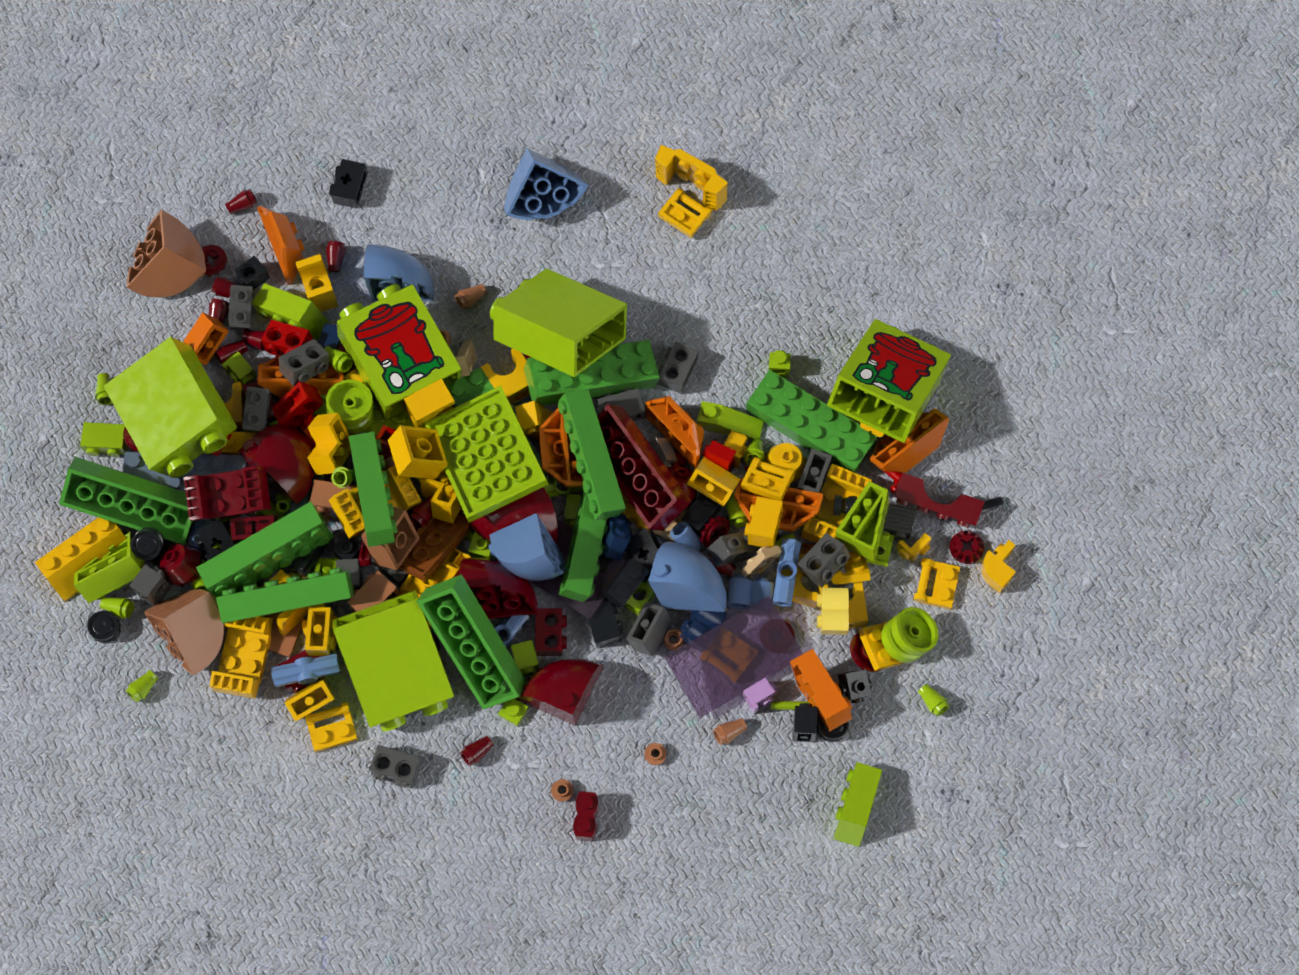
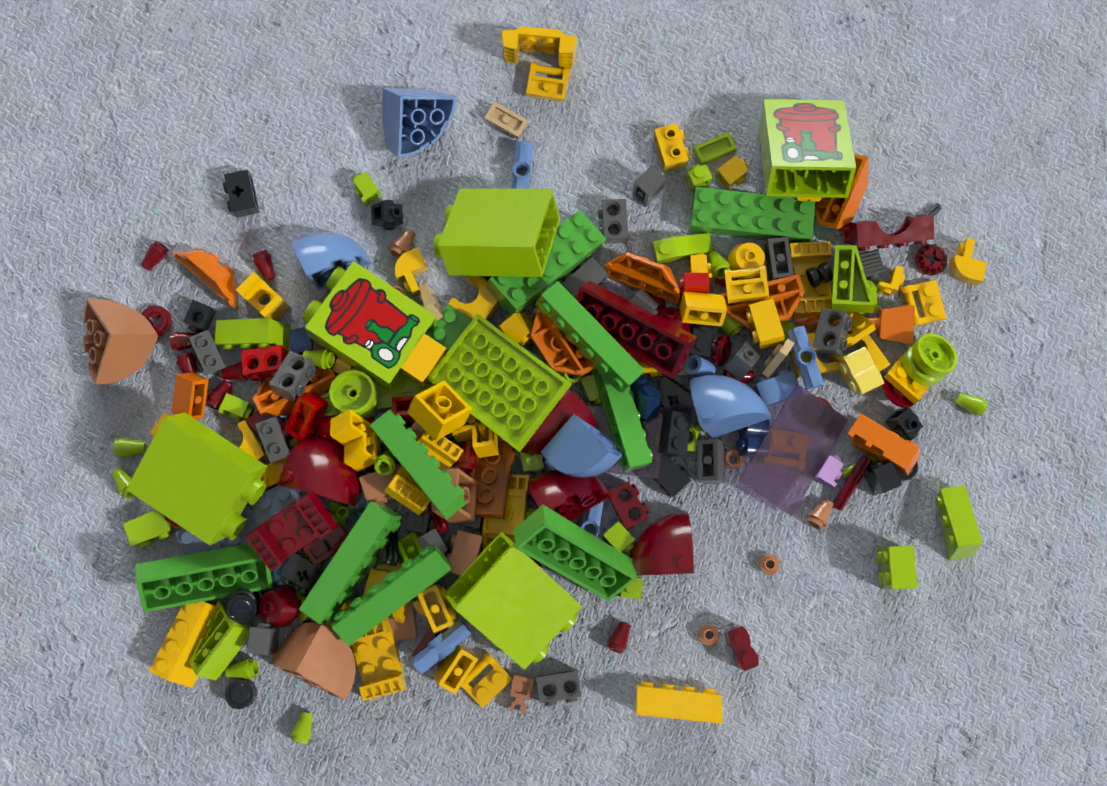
camera: 30 degrees left, 10 degrees up
none -> lime cone [114,437,146,458]
none -> lime brick [352,171,382,207]
none -> black brick [371,200,403,230]
none -> yellow brick [395,247,428,297]
none -> tan plate [484,101,528,139]
none -> nougat plate [510,674,534,714]
none -> medium blue piece [511,141,534,189]
none -> dark grey brick [632,165,666,207]
none -> yellow slope [634,681,723,724]
none -> yellow brick [653,123,690,172]
none -> lime tile [692,132,737,166]
none -> yellow brick [715,155,749,190]
none -> dark red axle [833,455,872,511]
none -> orange torso [867,305,915,344]
none -> lime brick [876,546,918,590]

